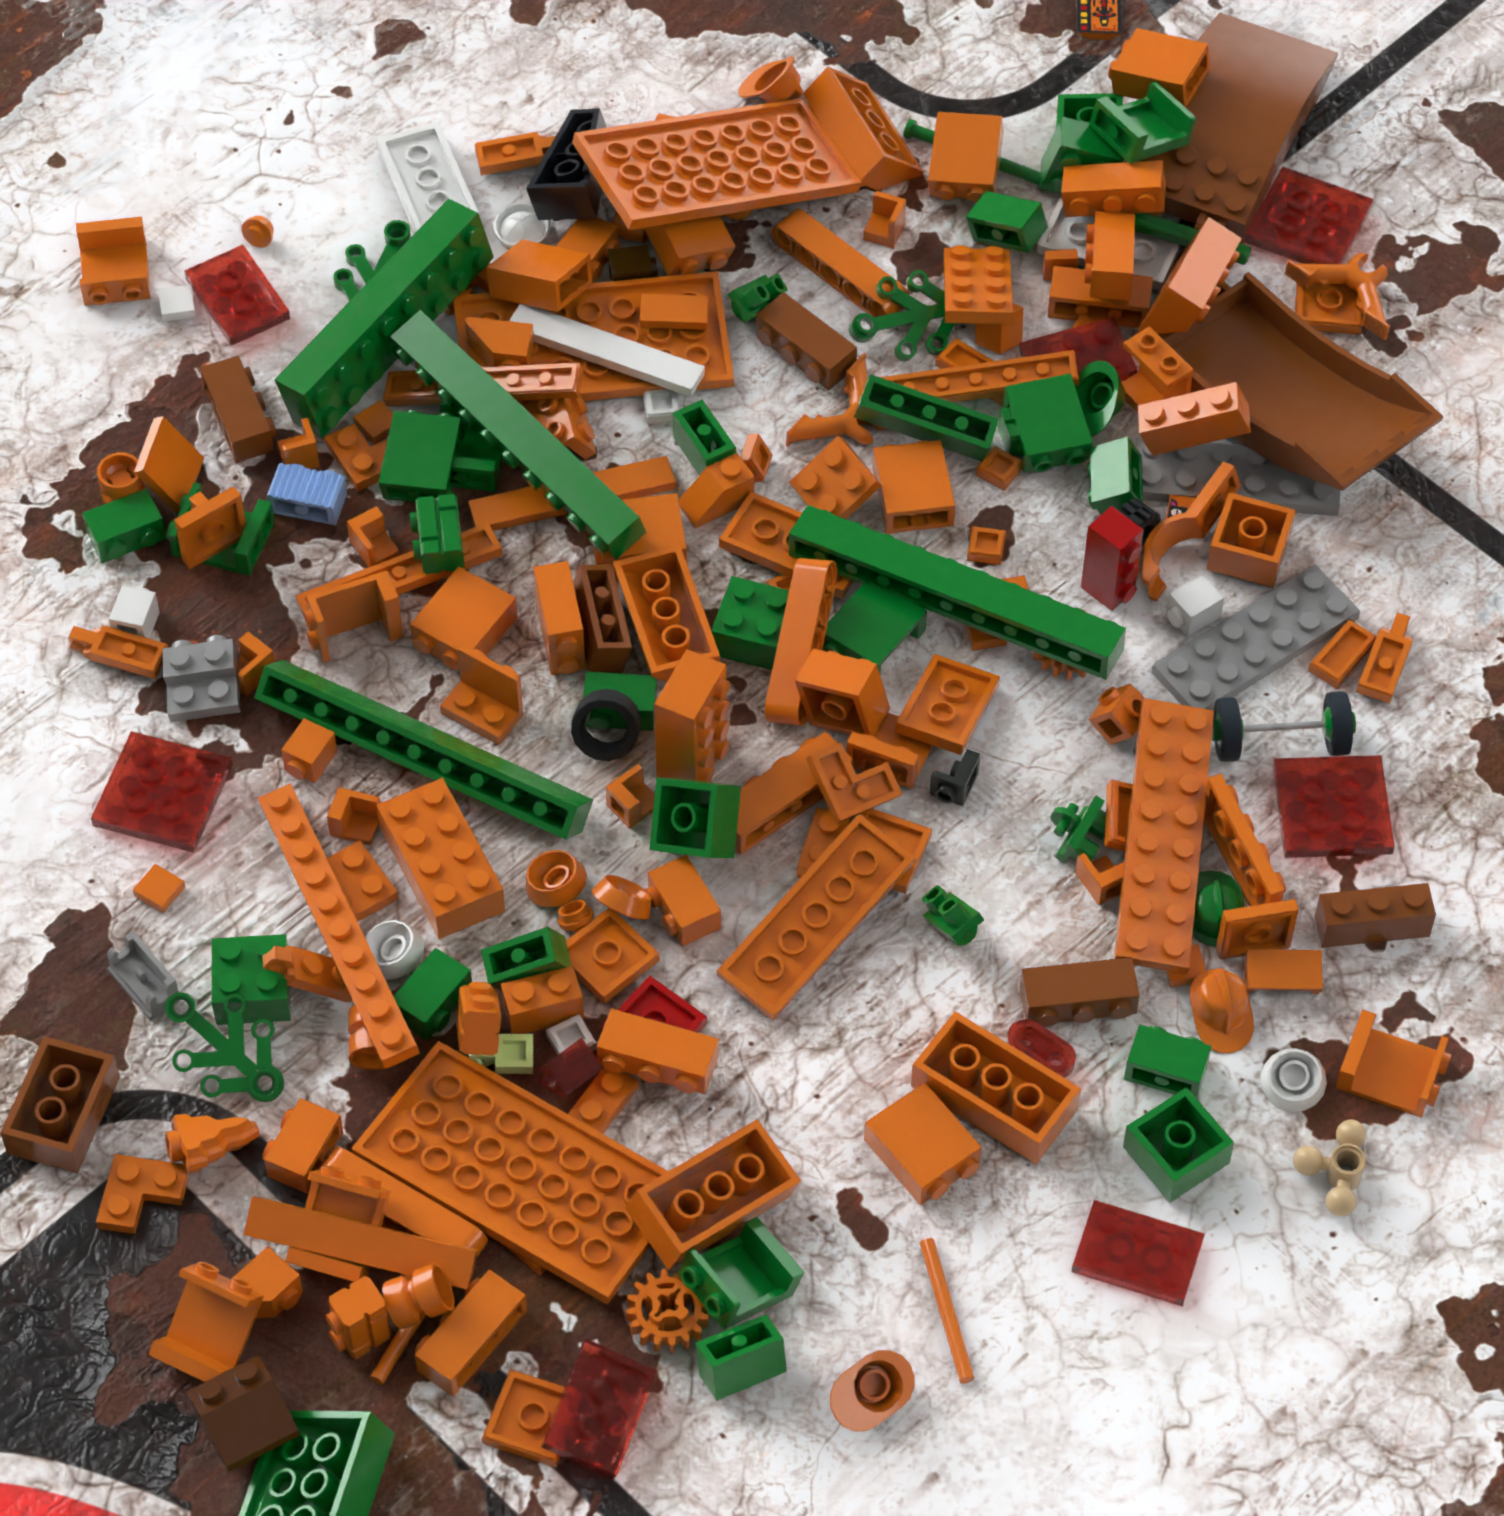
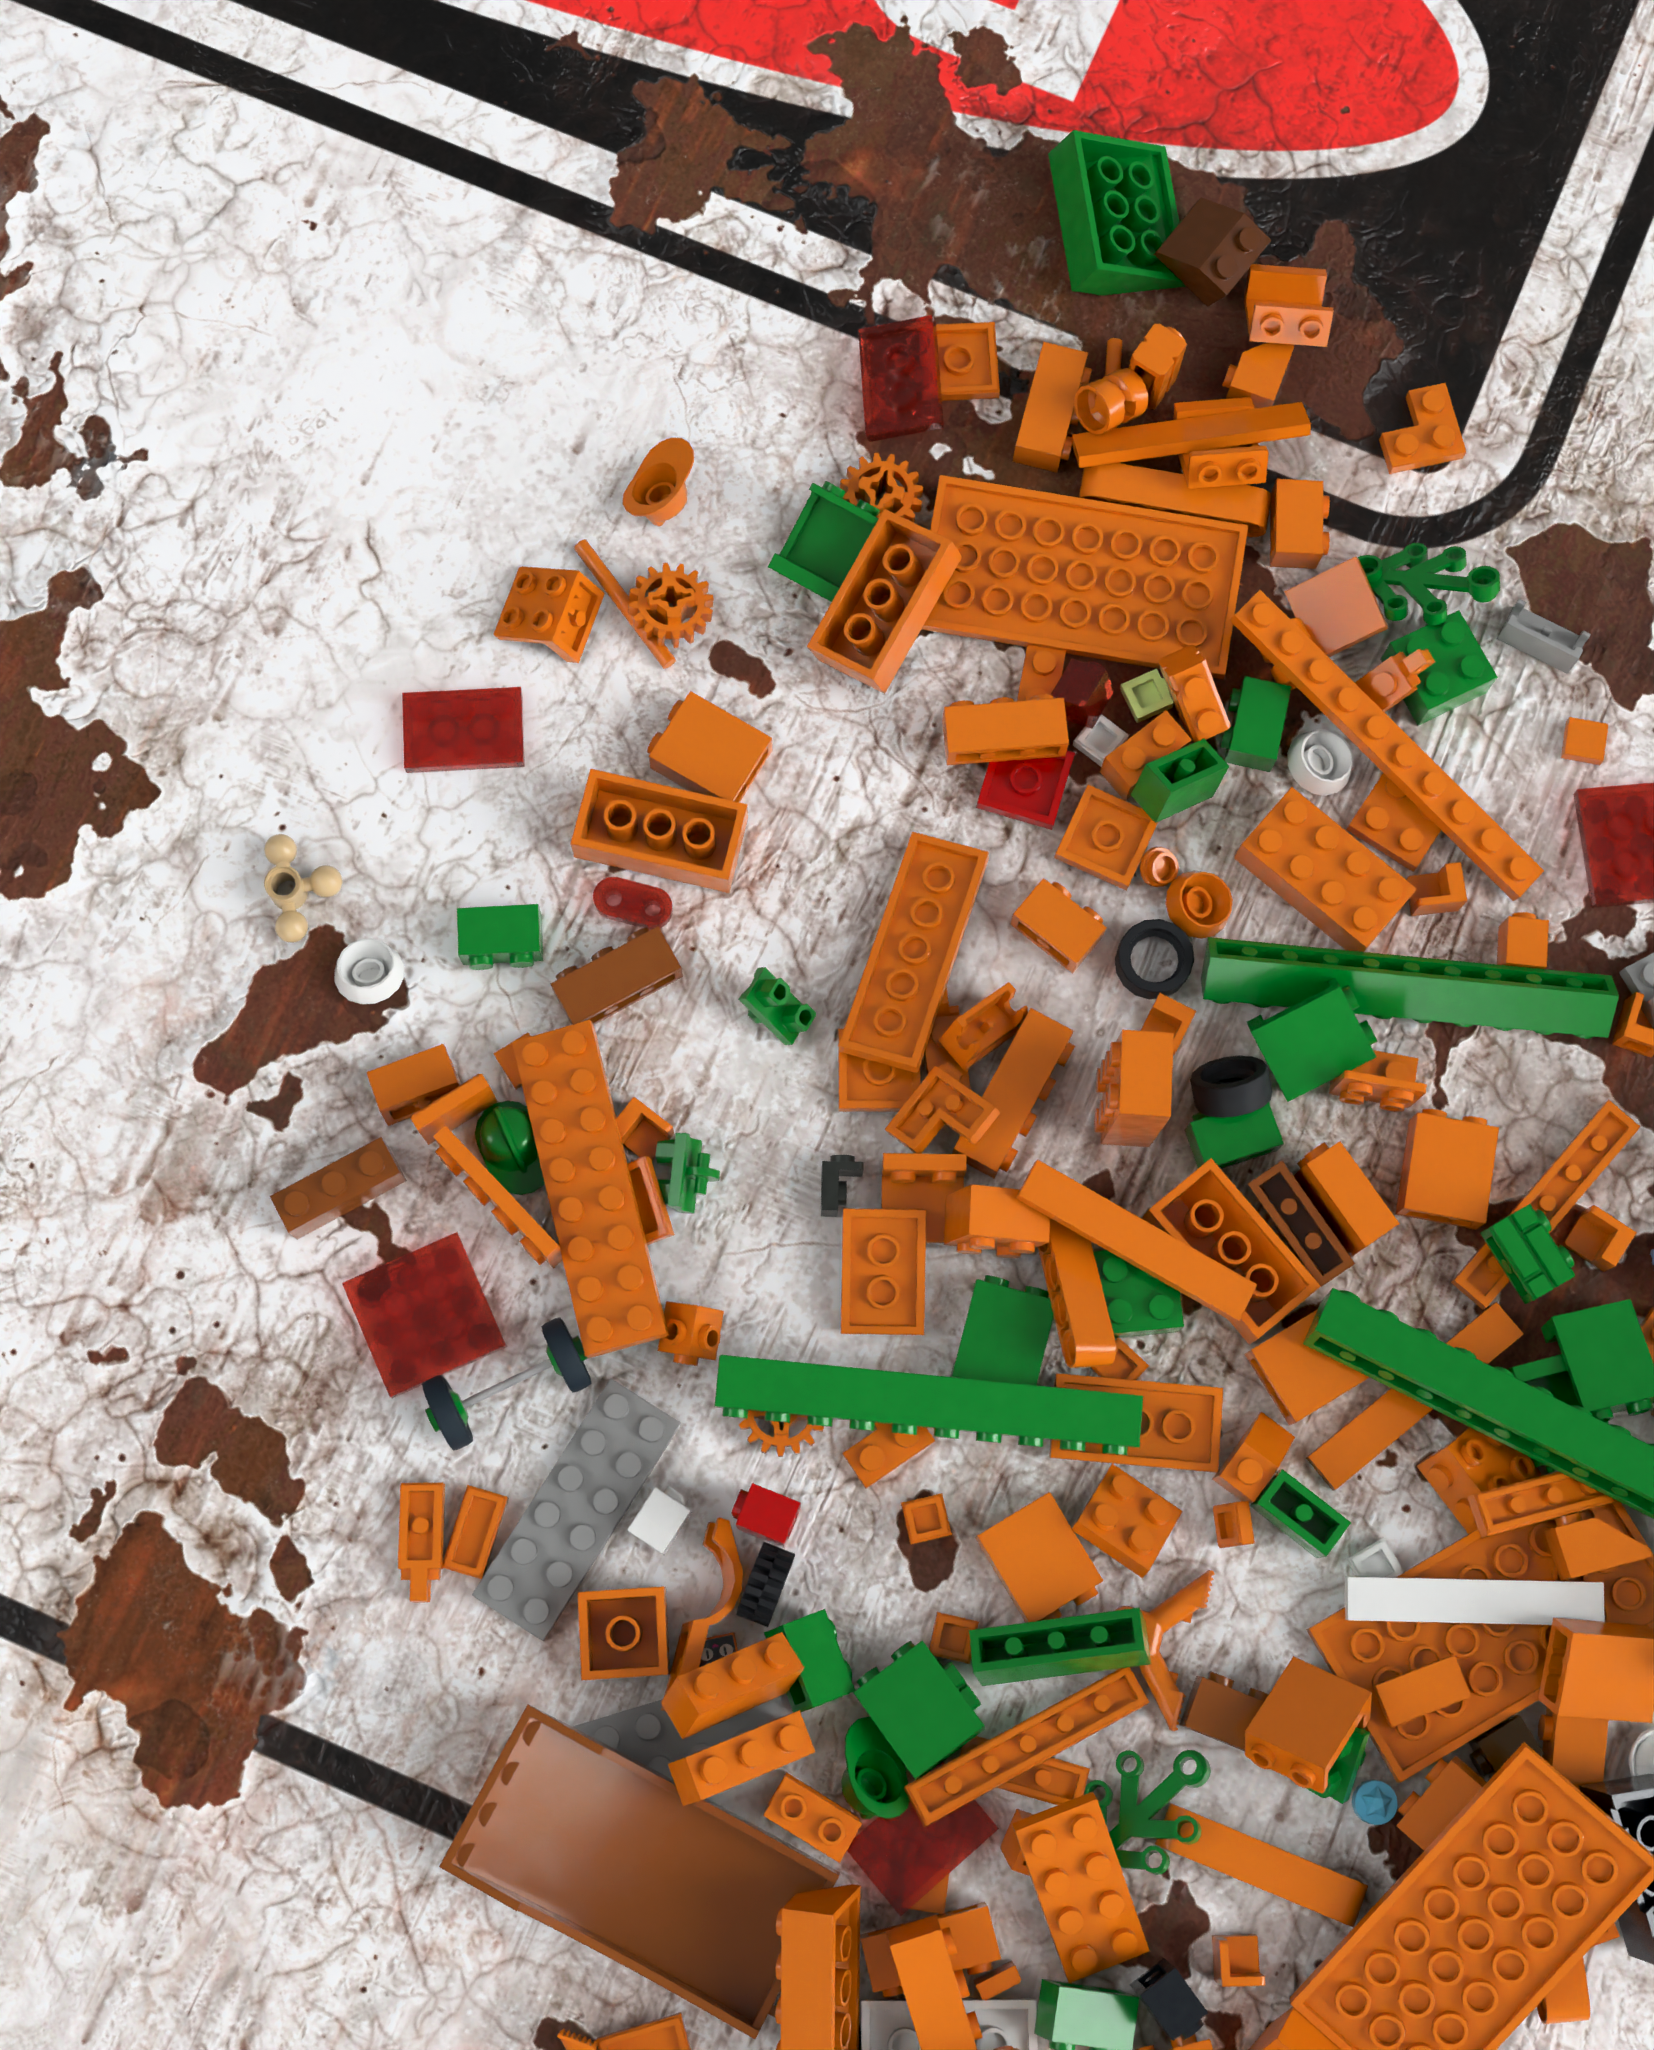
camera: 155 degrees right, 20 degrees up
dark orange brick [0,1036,120,1174] -> none
orange rock [165,1114,259,1174] -> none
orange panel [303,570,403,663] -> none
orange hat [591,875,652,920] -> none
green brick [649,777,741,858] -> none
green brick [695,1314,787,1401] -> none
green brick [1123,1087,1234,1203] -> none
orange piece [1189,968,1254,1054] -> none
orange panel [1336,1009,1452,1118] -> none
none -> orange bracket [494,566,605,663]
none -> orange gear [628,563,714,648]
none -> orange brick [661,1632,804,1739]
none -> orange hinge [938,982,1028,1071]
none -> orange tile [1016,1159,1257,1323]
none -> black tyre [1115,919,1194,1000]
none -> black brick [1130,1958,1208,2041]
none -> orange panel [1245,1656,1372,1793]
none -> green panel [1247,978,1378,1102]
none -> orange tile [1284,556,1389,657]
none -> medium azure tile [1352,1780,1398,1825]

